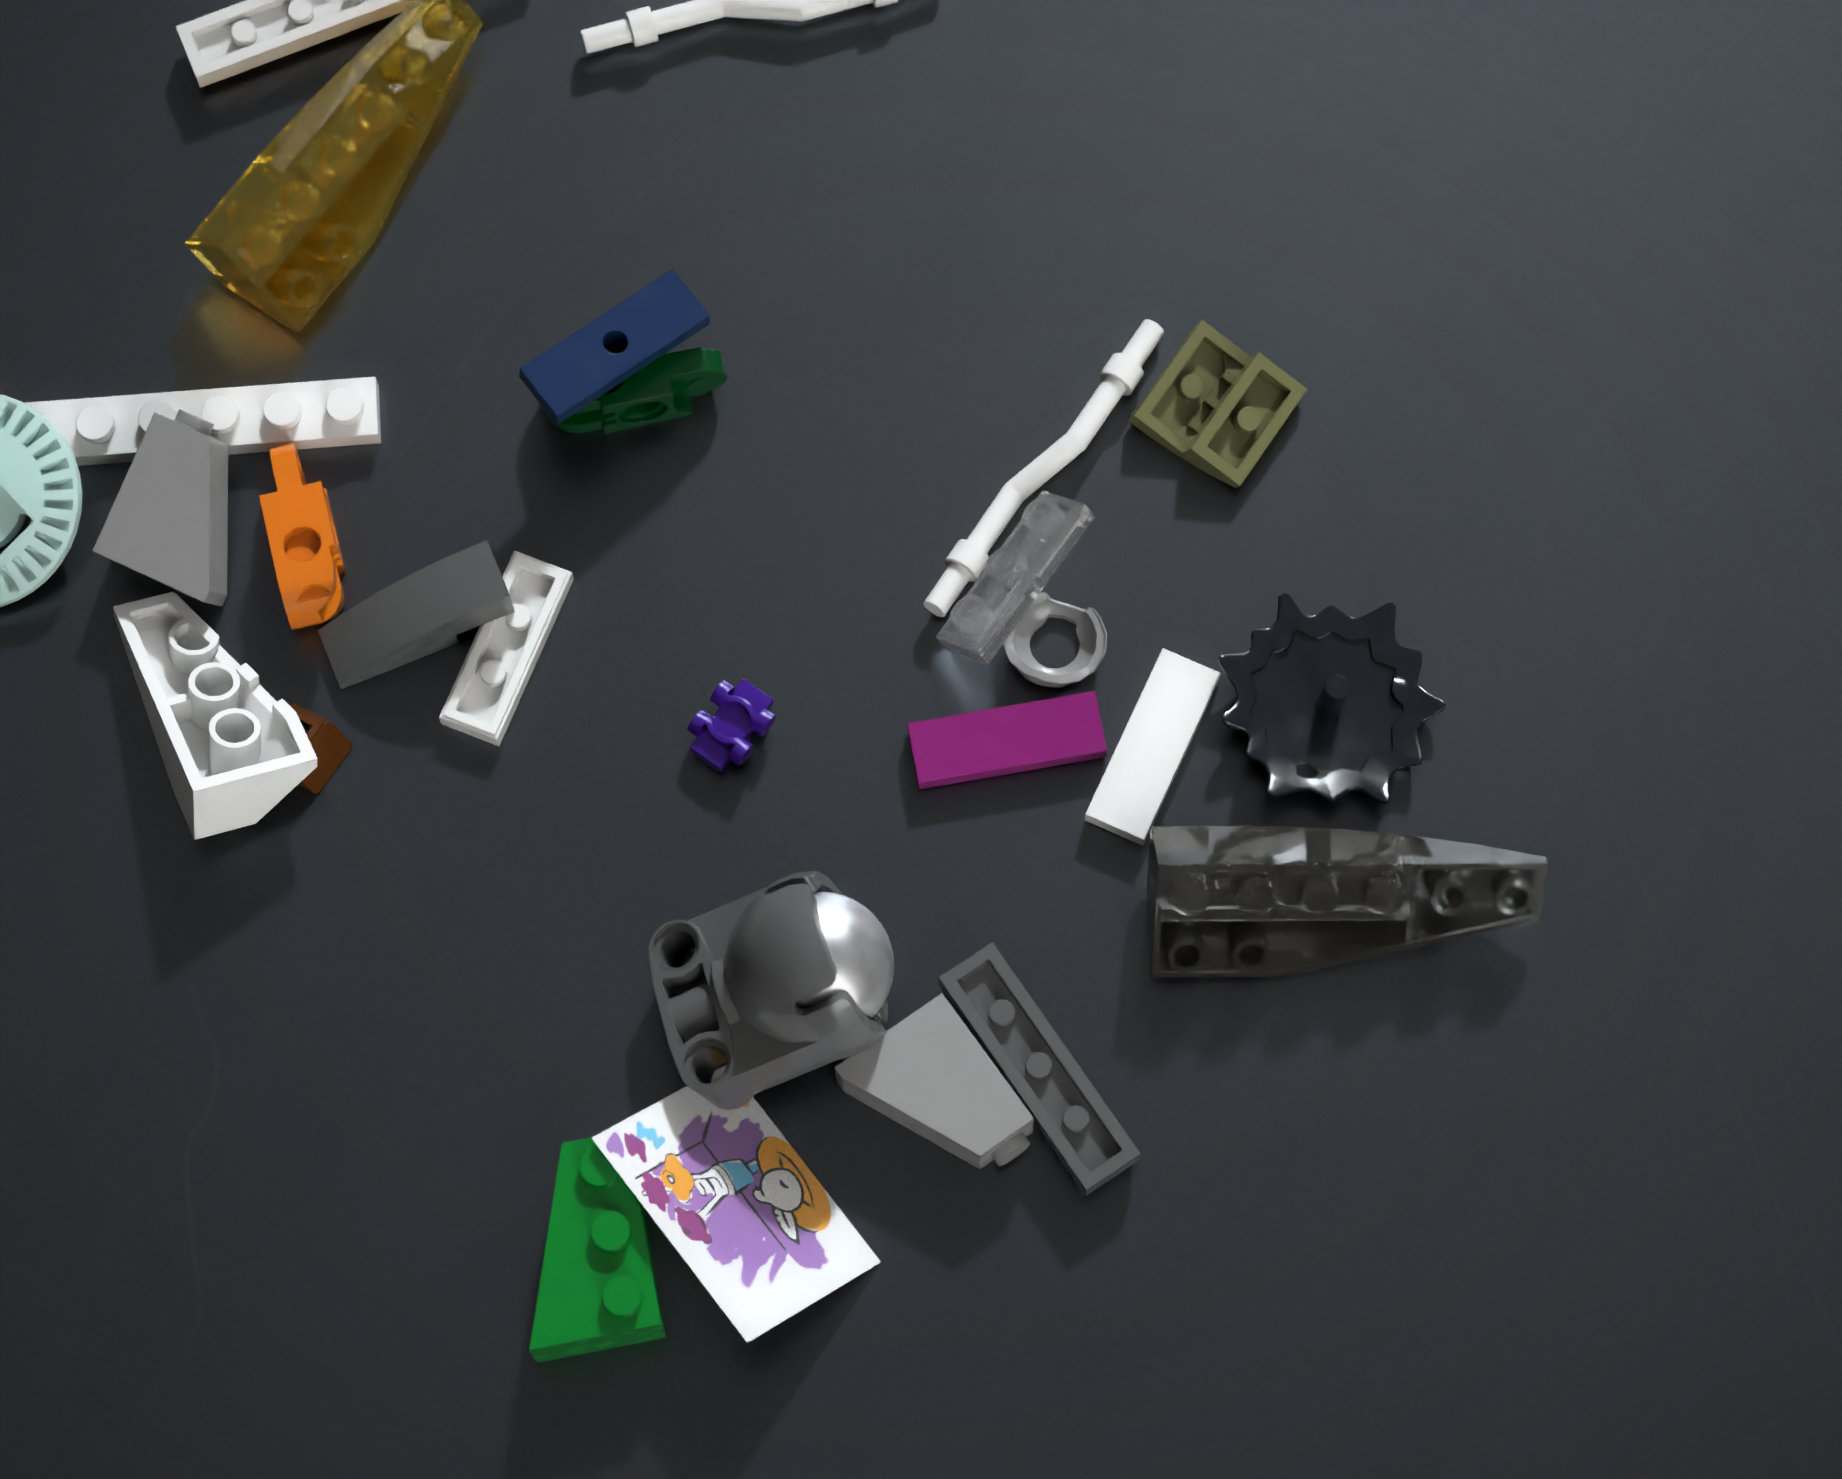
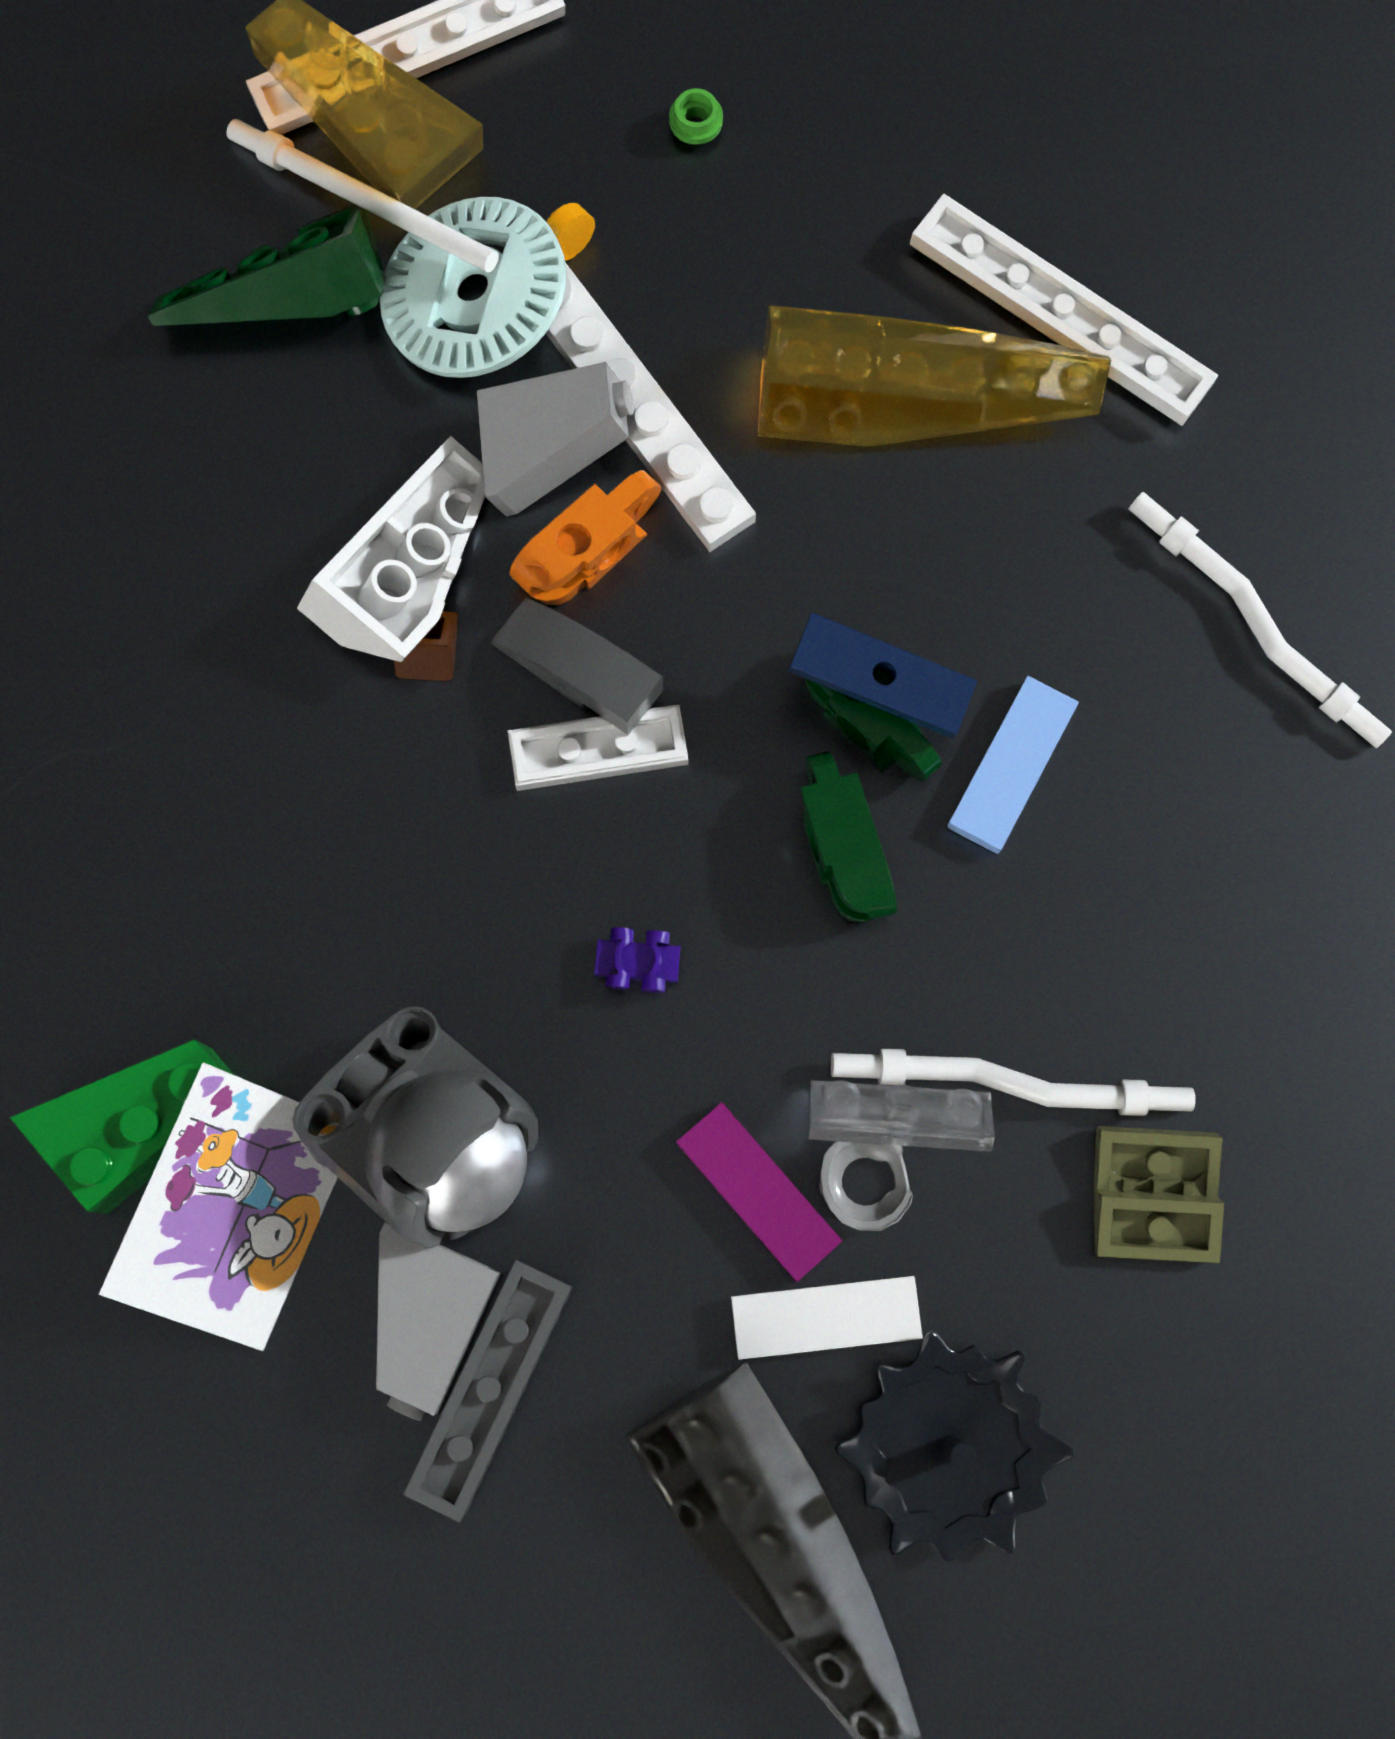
camera: 55 degrees right, 5 degrees up
none -> dark green piece [800,751,897,922]
none -> light blue tile [946,676,1079,854]

